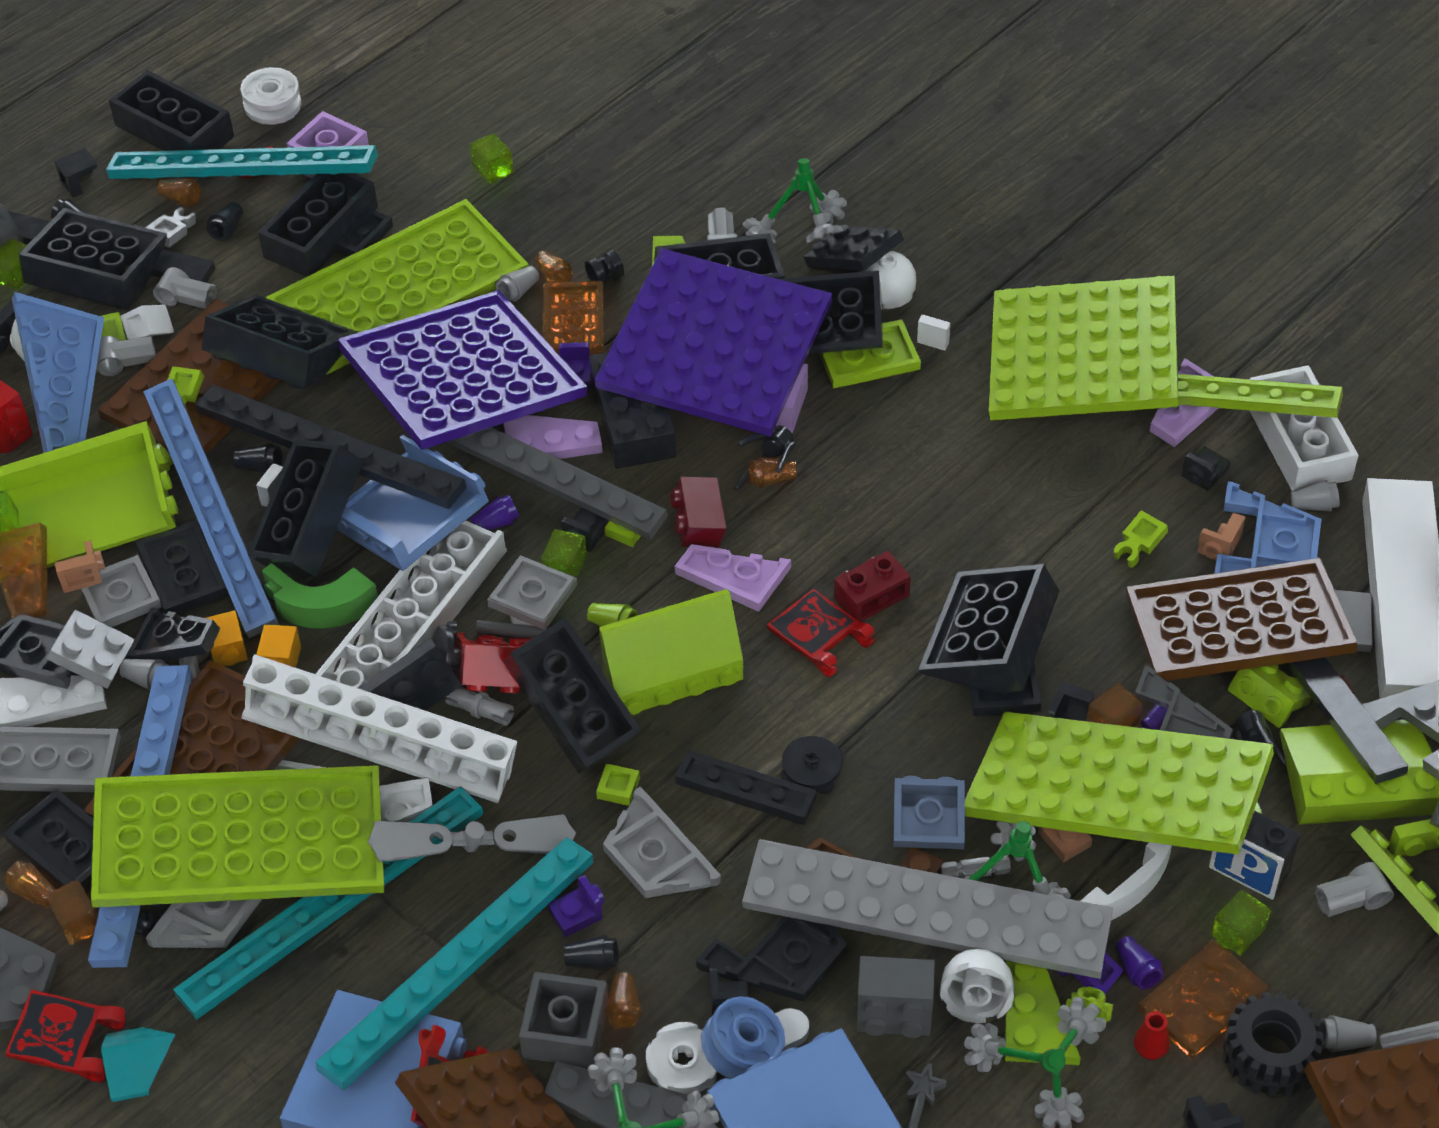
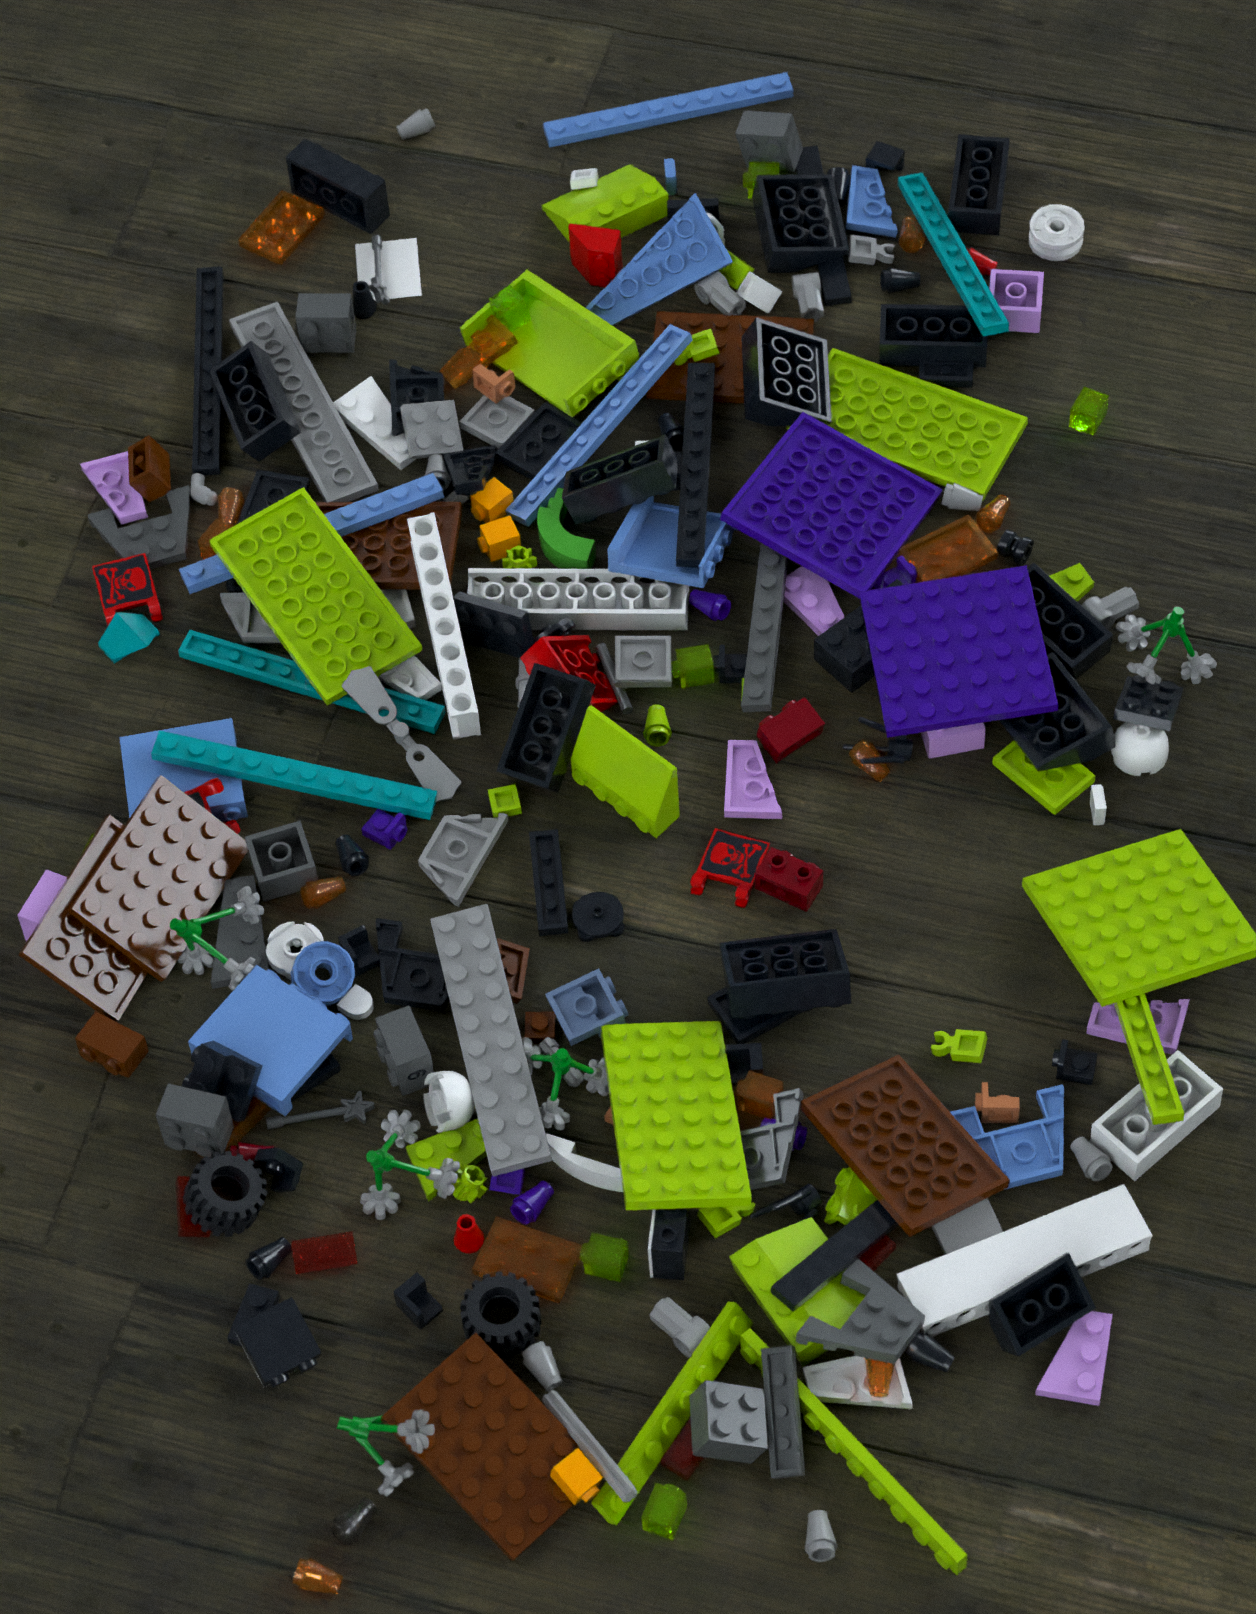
camera: 65 degrees right, 5 degrees up
none -> lime gear [502,545,537,577]
none -> medium blue wing [845,165,898,238]

